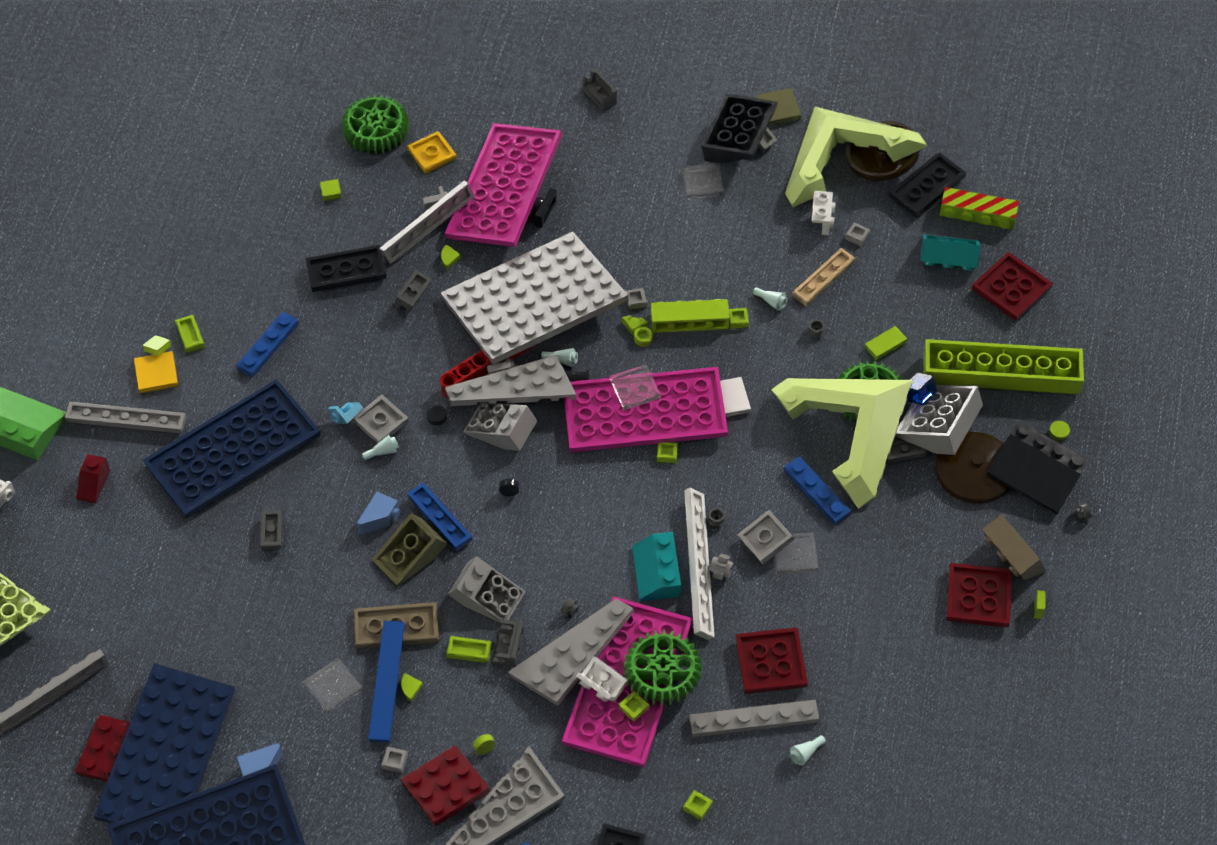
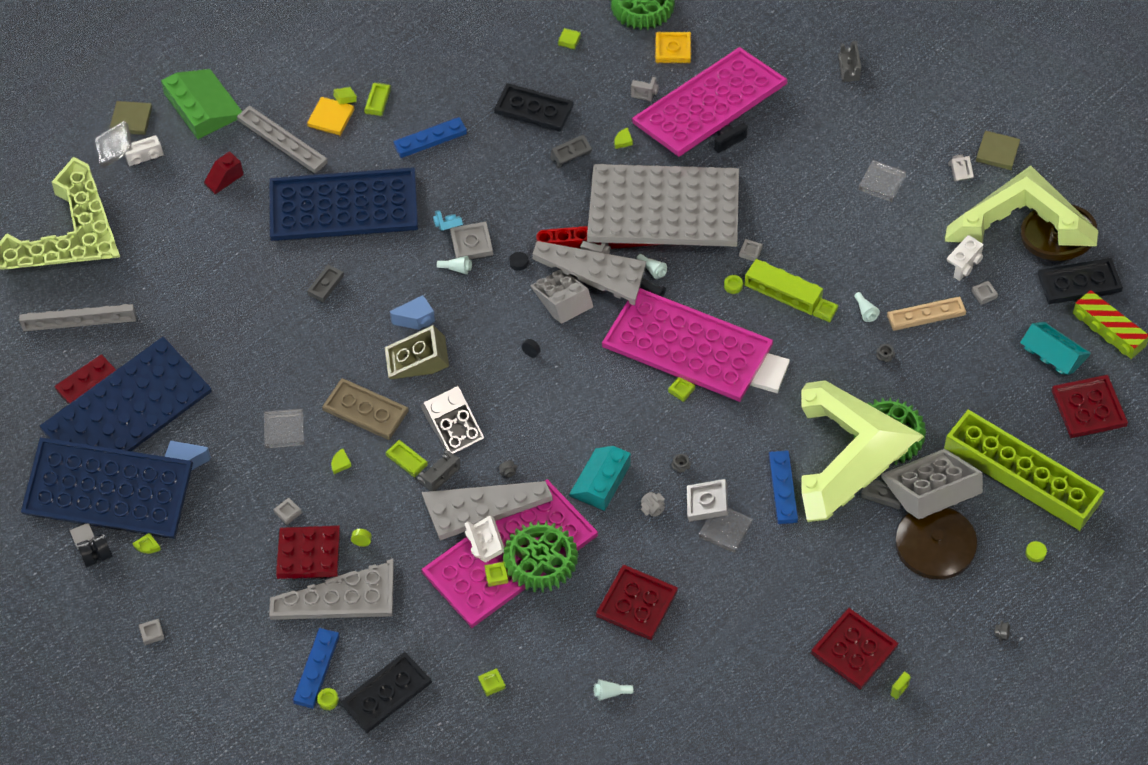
camera: 35 degrees right, 0 degrees up
blue tile [368,621,405,743] -> none
light grey plate [379,181,475,265] -> none
blue plate [407,482,472,551] -> none
clear tile [610,364,661,410] -> none
lime tile [621,316,648,335] -> none
white plate [684,488,715,640] -> none
light grey plate [689,700,819,737] -> none
black slope [701,93,778,164] -> none
lime tile [864,326,907,360] -> none
clear blue brick [907,372,937,406] -> none
dark tan slope [982,514,1046,580] -> none
black slope [987,420,1089,514] -> none

